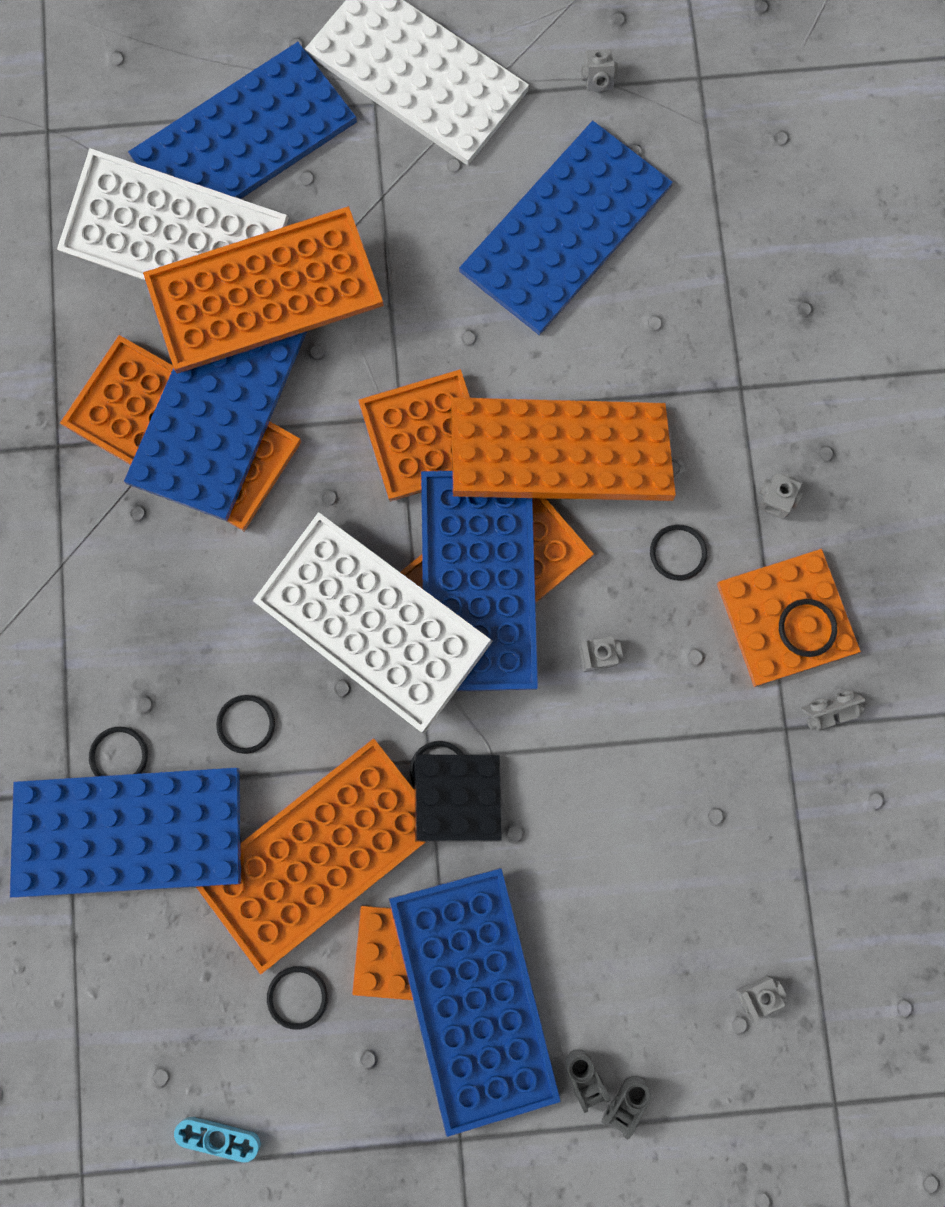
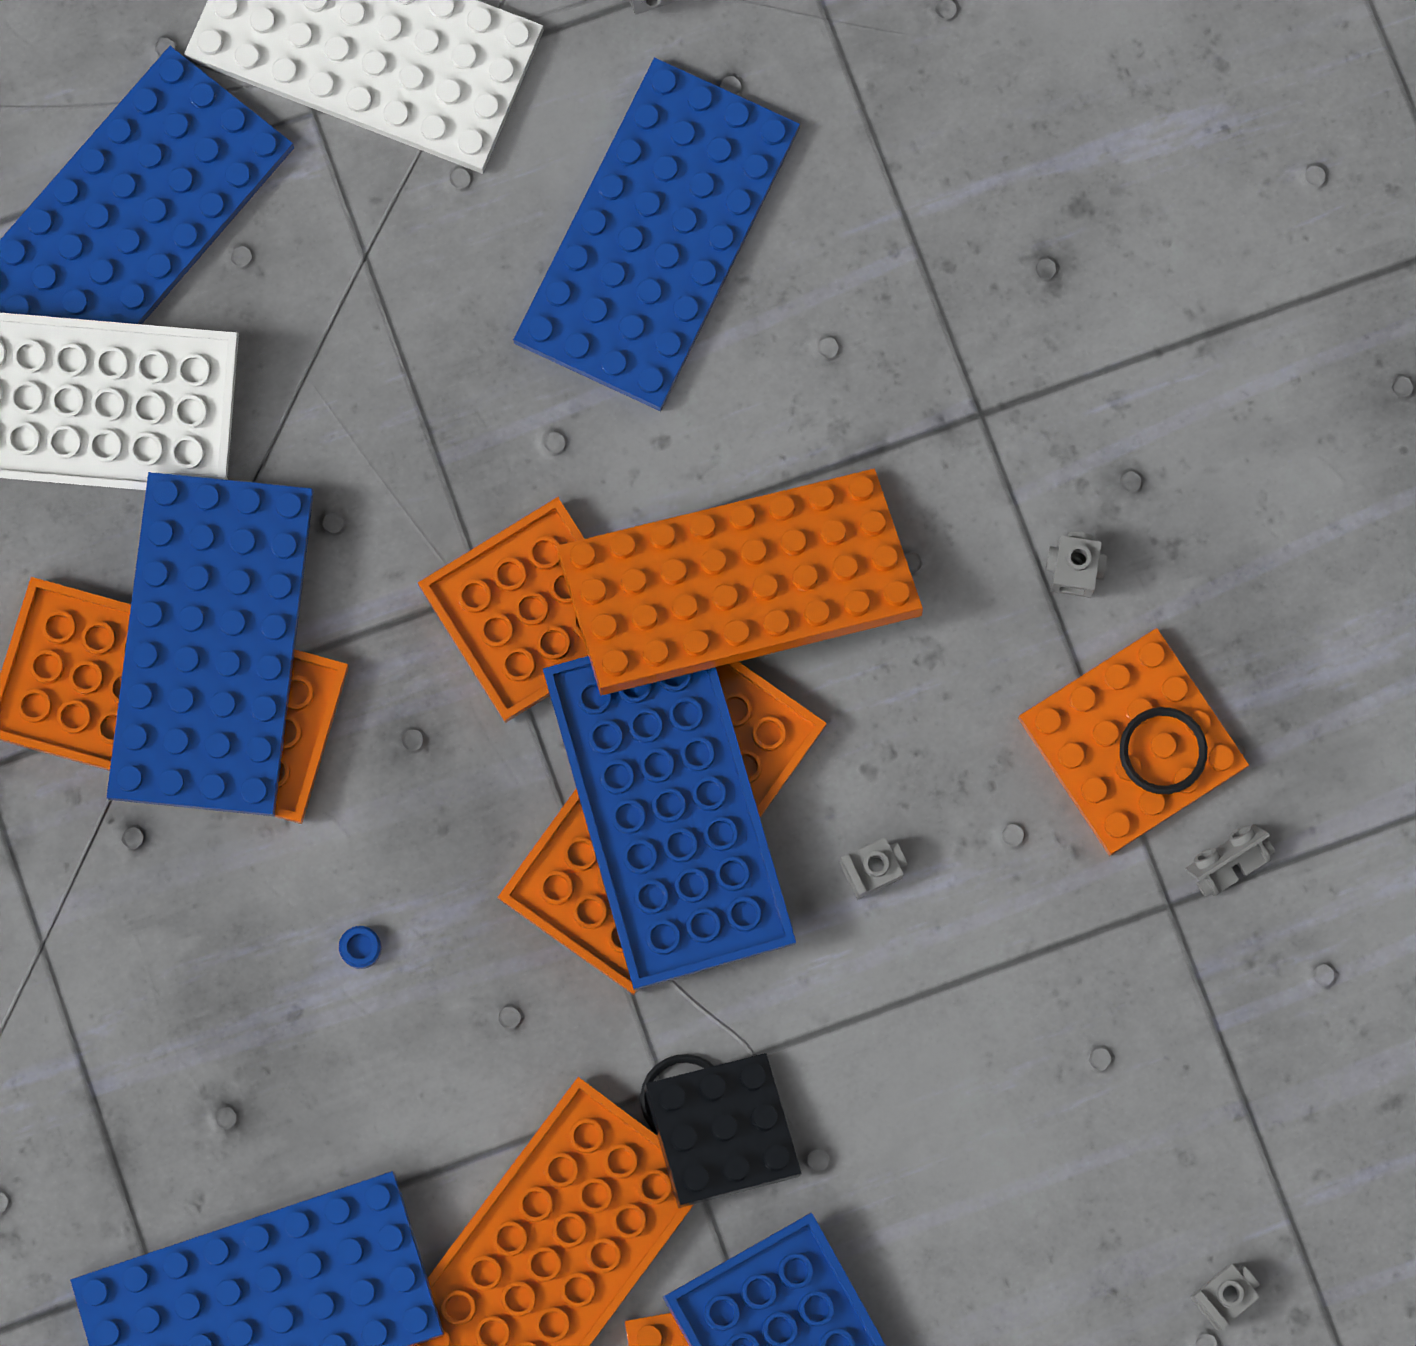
camera: 15 degrees left, 0 degrees up
black tyre [89,727,148,776] -> none
orange plate [143,206,384,374] -> none
black tyre [216,695,275,754] -> none
white plate [253,512,493,734] -> none
black tyre [650,524,707,581] -> none
none -> blue tile [339,926,382,969]

